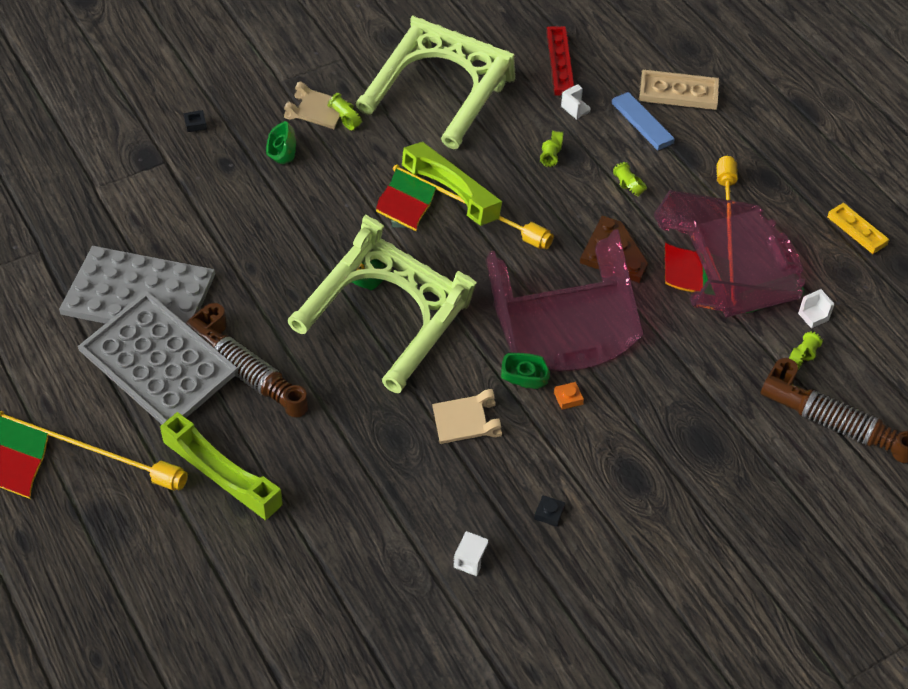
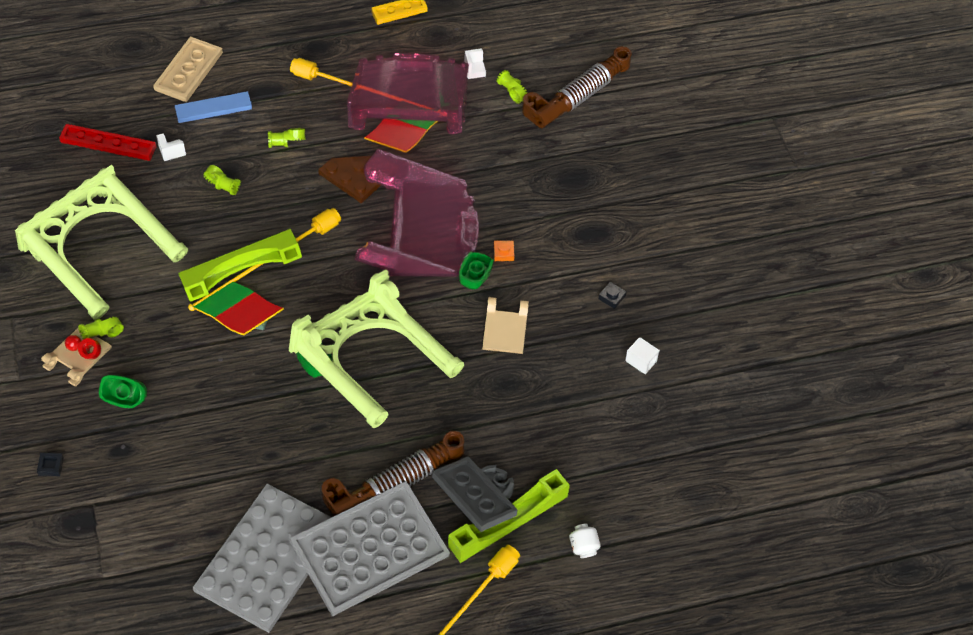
camera: 75 degrees left, 5 degrees up
none -> red plate [65,335,101,360]
none -> dark grey plate [432,456,518,532]
none -> white head [569,524,600,558]

